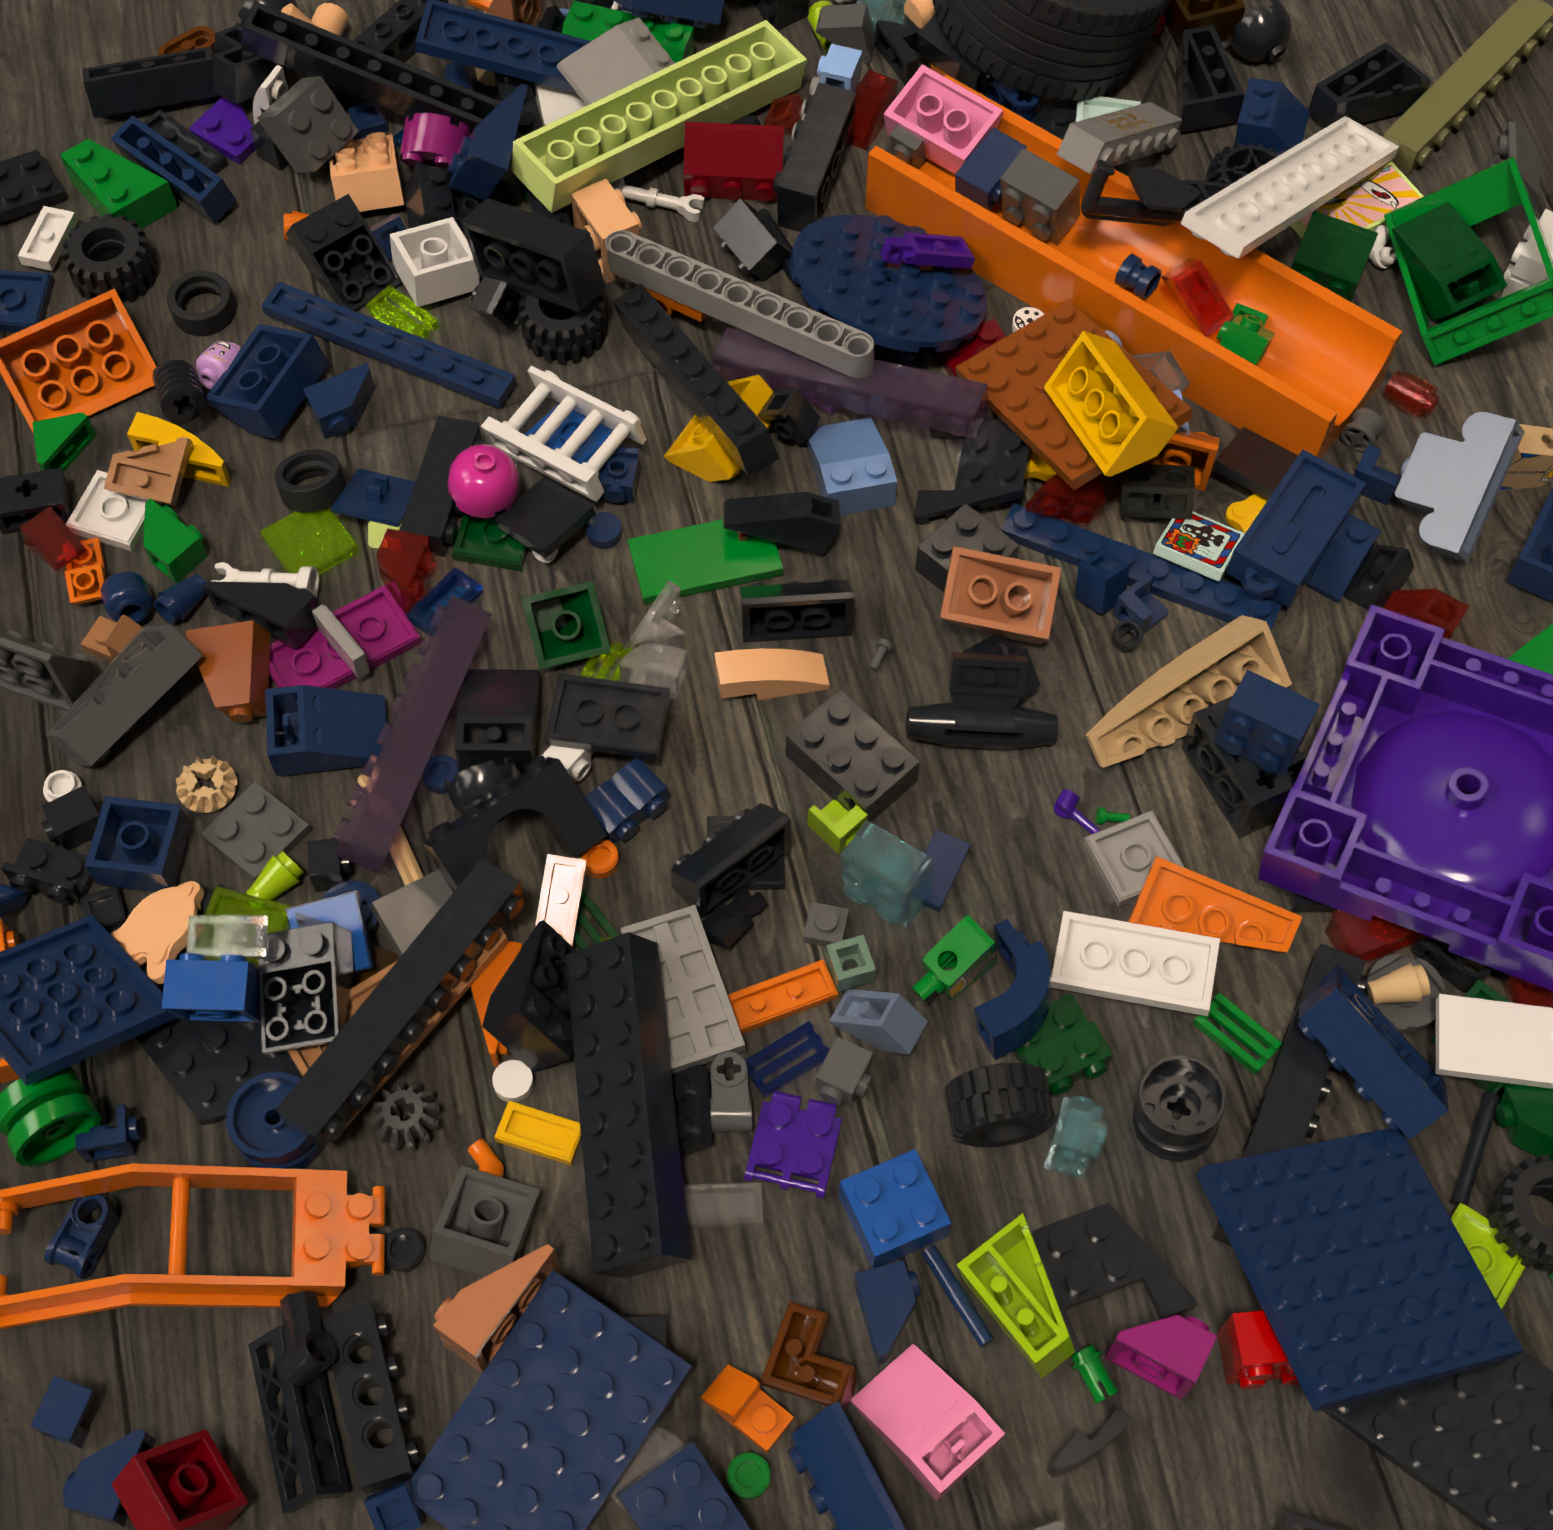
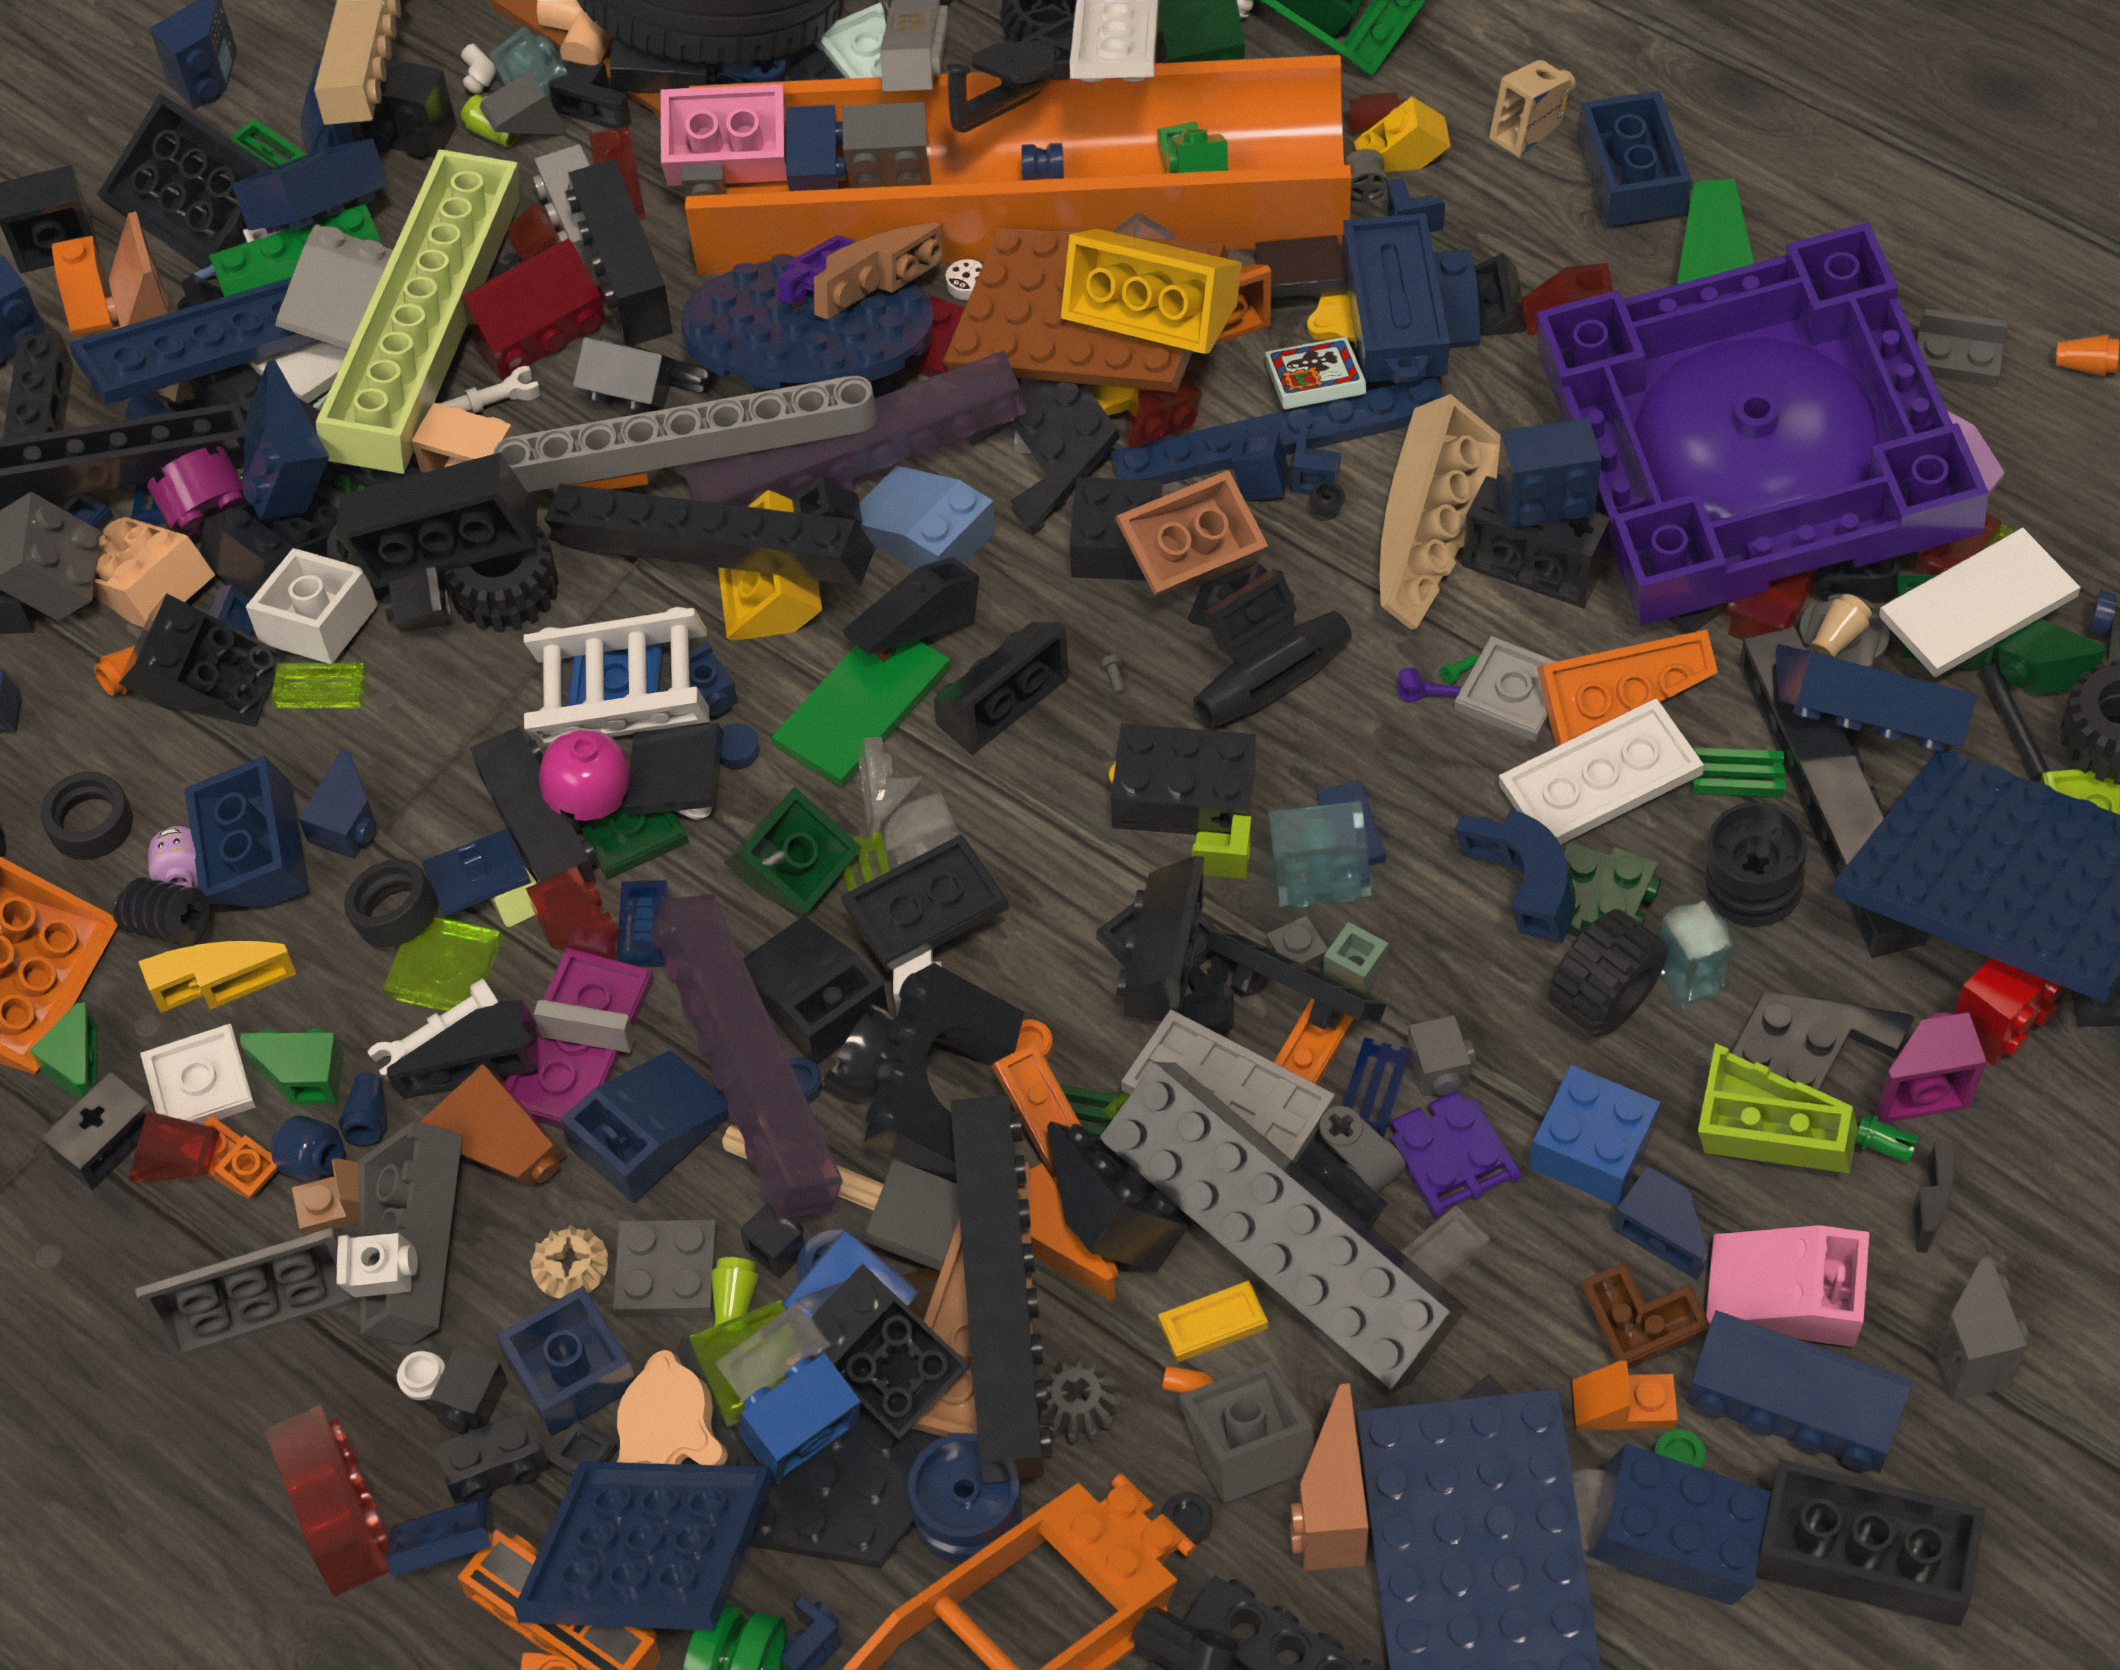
camera: 35 degrees left, 5 degrees down
medium nougat wing [104,437,193,507] -> none
dark blue plate [261,281,516,408] -> none
white tile [492,1060,534,1102] -> none
dark blue brick [584,757,669,844] -> none
light nougat slope [714,648,830,700] -> none
light blue brick [817,43,862,91] -> none
sand blue slope [829,989,928,1055] -> none
green torso [911,914,998,1005] -> none
dark blue piece [921,1245,994,1348] -> none
pearl dark grey brick [1120,464,1195,519] -> none
clear red slope [1162,257,1235,337] -> none
brick [1395,412,1525,563] -> none
none -> white brick [337,1233,418,1297]
none -> medium nougat slope [814,222,943,320]
none -> black hinge [1206,930,1387,1030]
none -> yellow slope [1354,96,1451,173]

